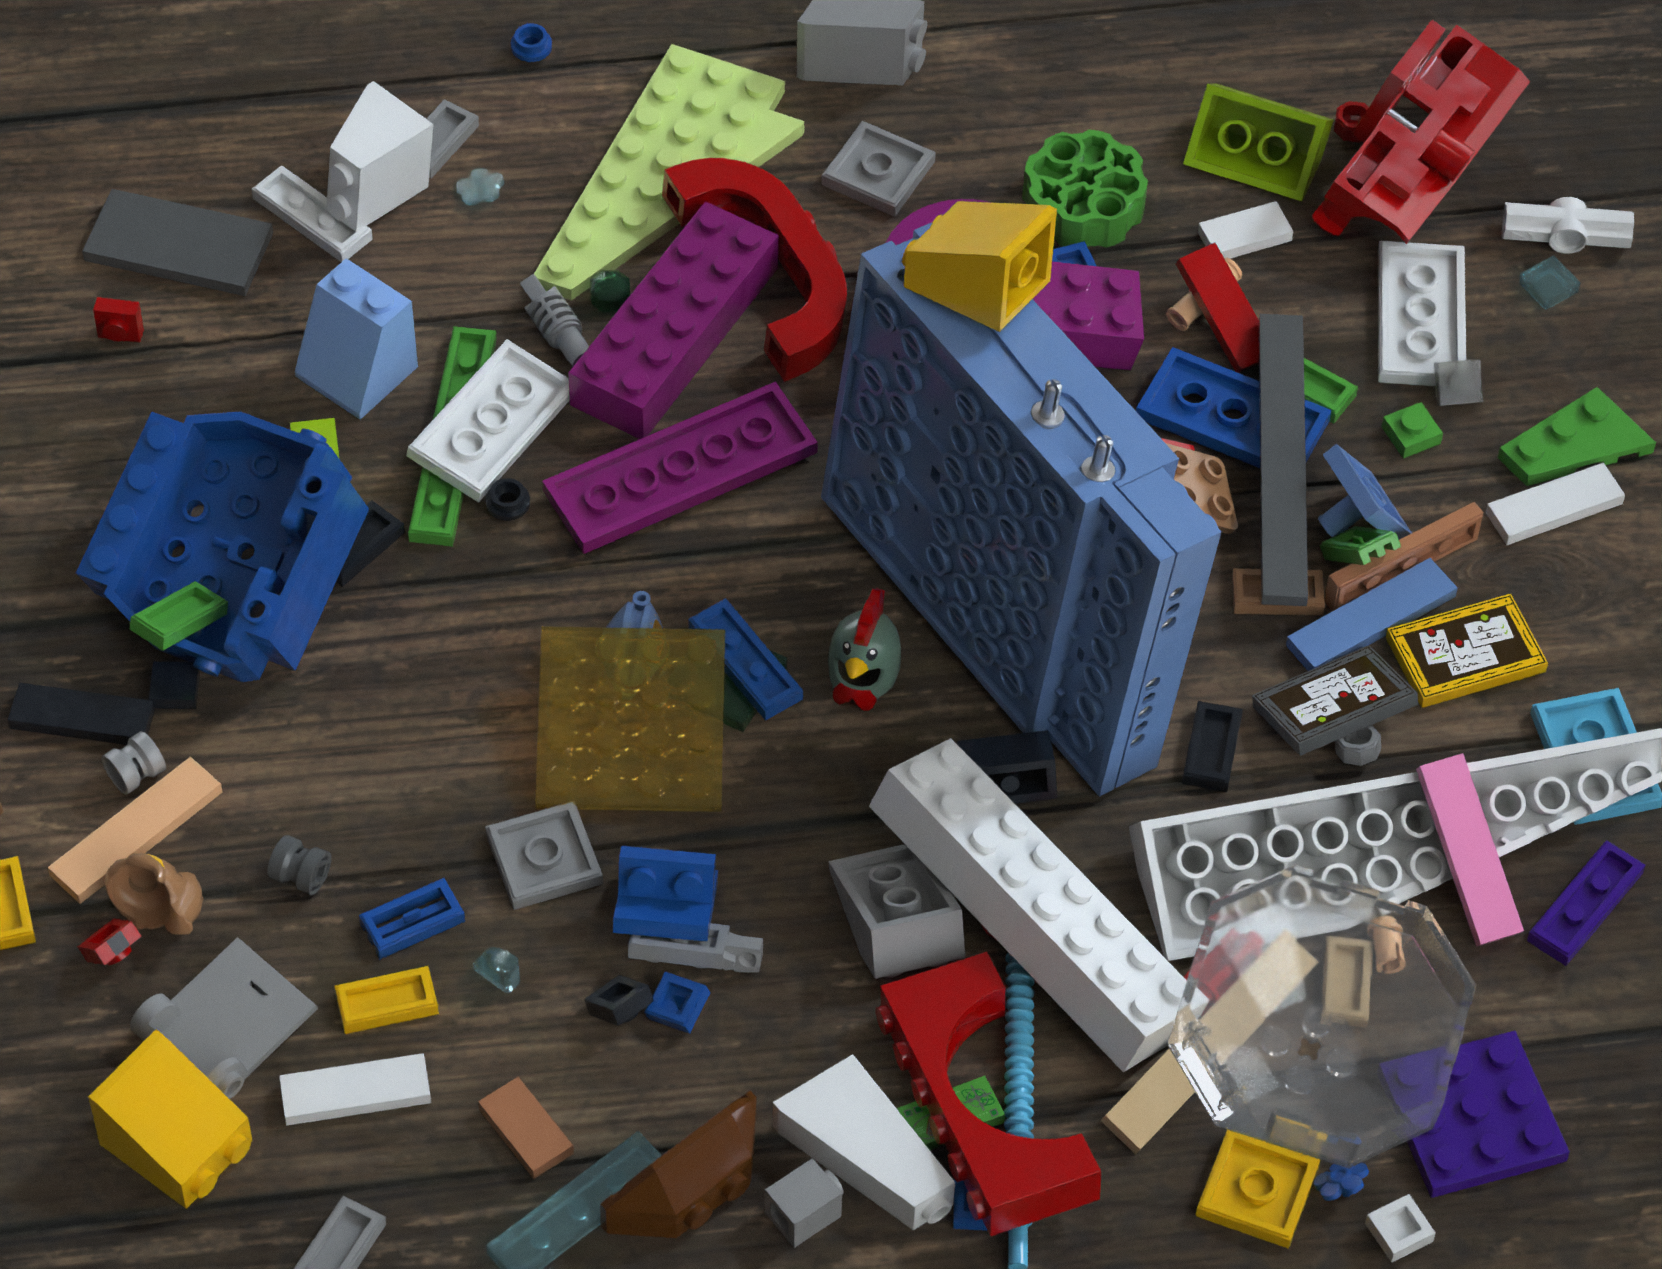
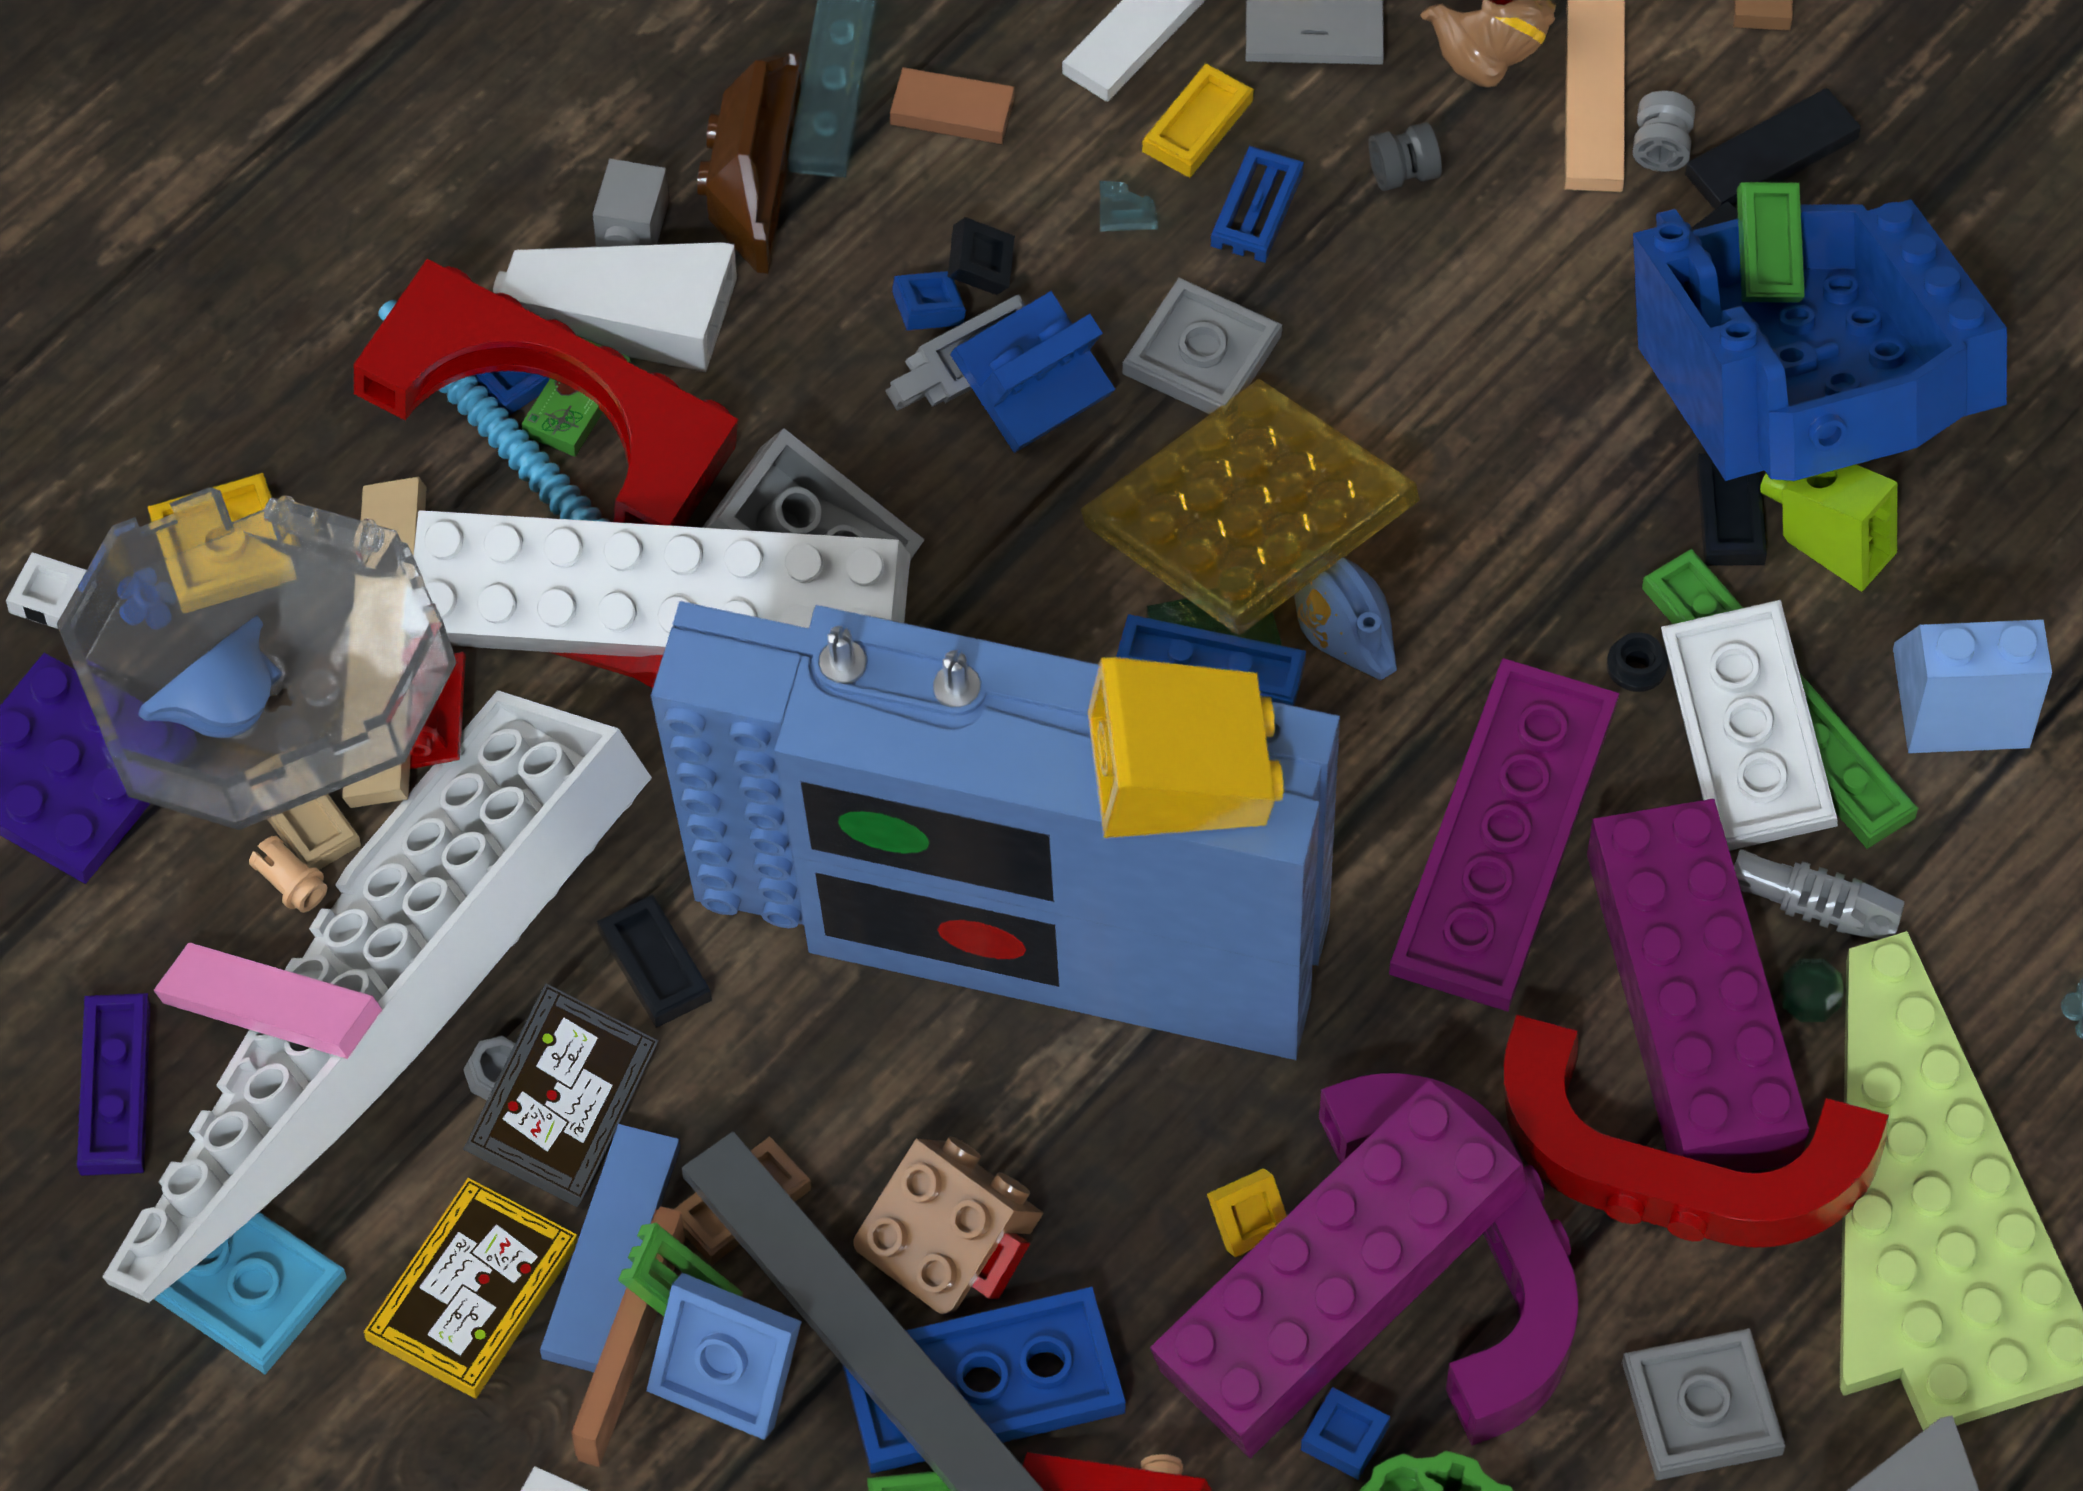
camera: 140 degrees right, 5 degrees up
none -> medium blue hat [138,615,283,738]

